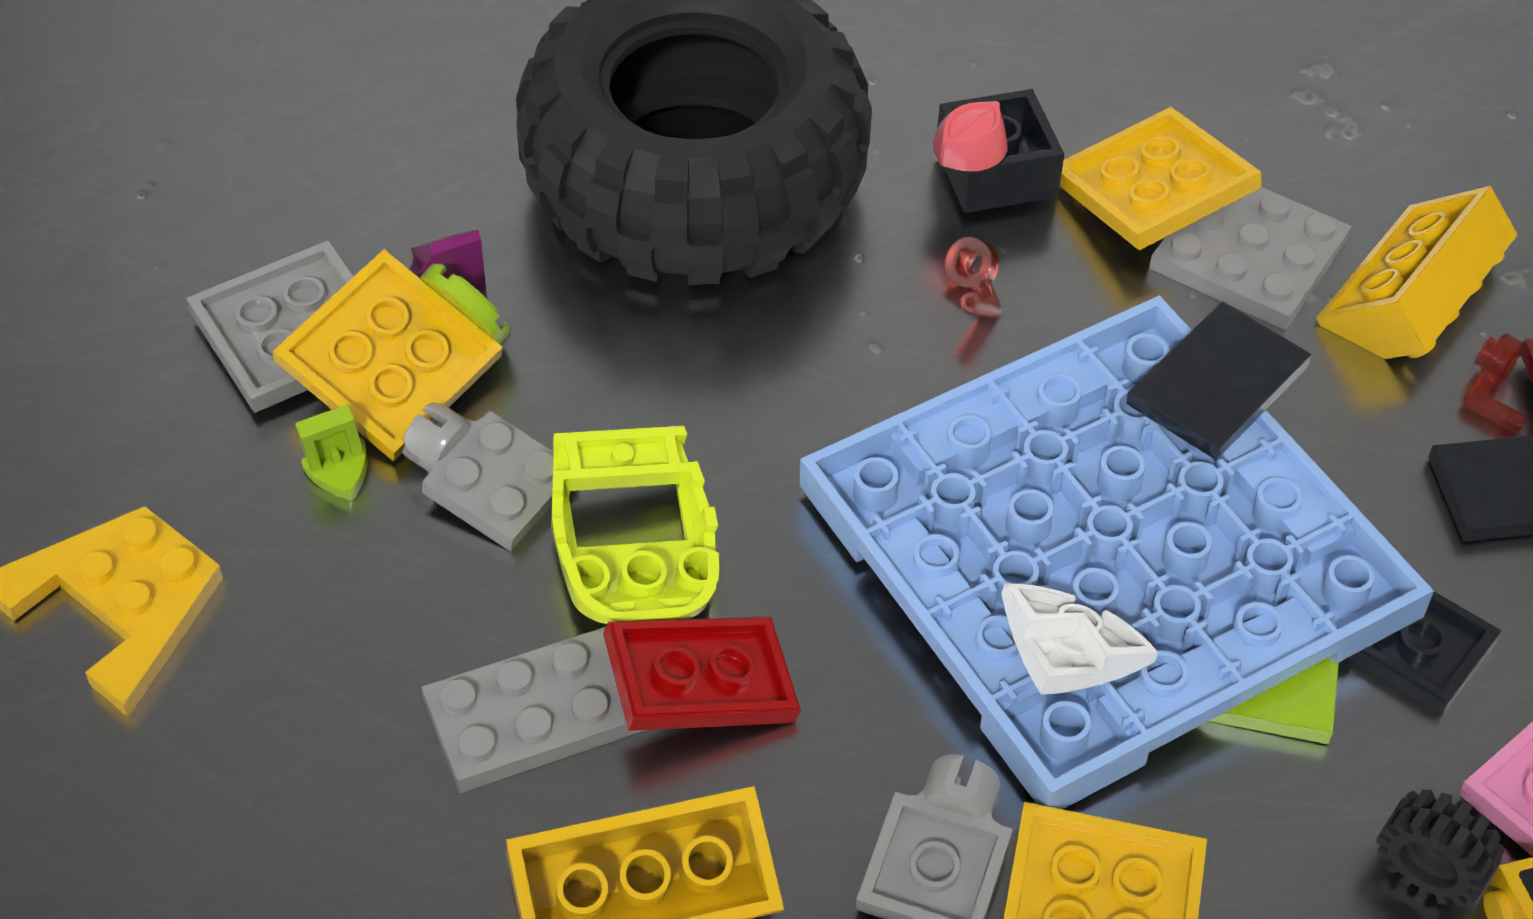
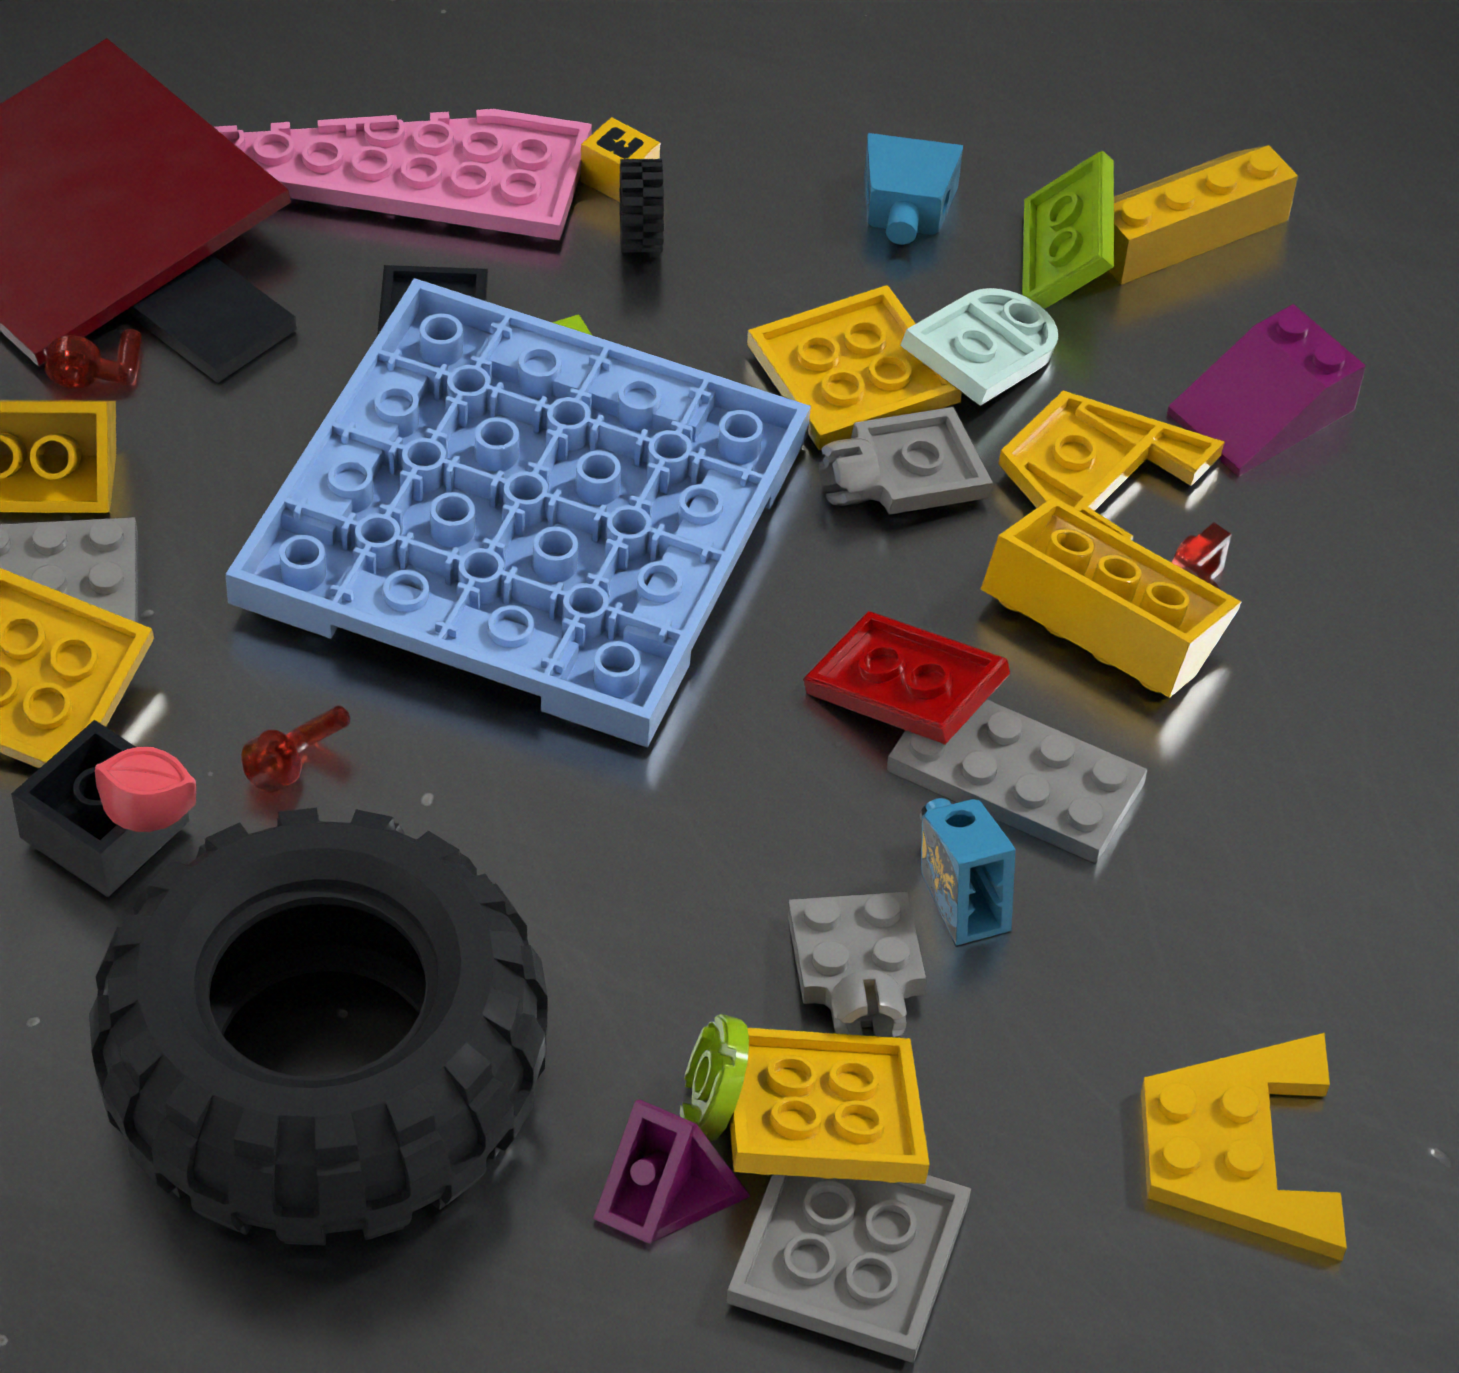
camera: 130 degrees left, 0 degrees up
lime tile [295,404,368,500] -> none
neon yellow slope [551,426,719,624] -> none
white brick [1001,583,1158,695] -> none
black tile [1126,301,1312,460] -> none
none -> dark azure torso [919,798,1016,946]

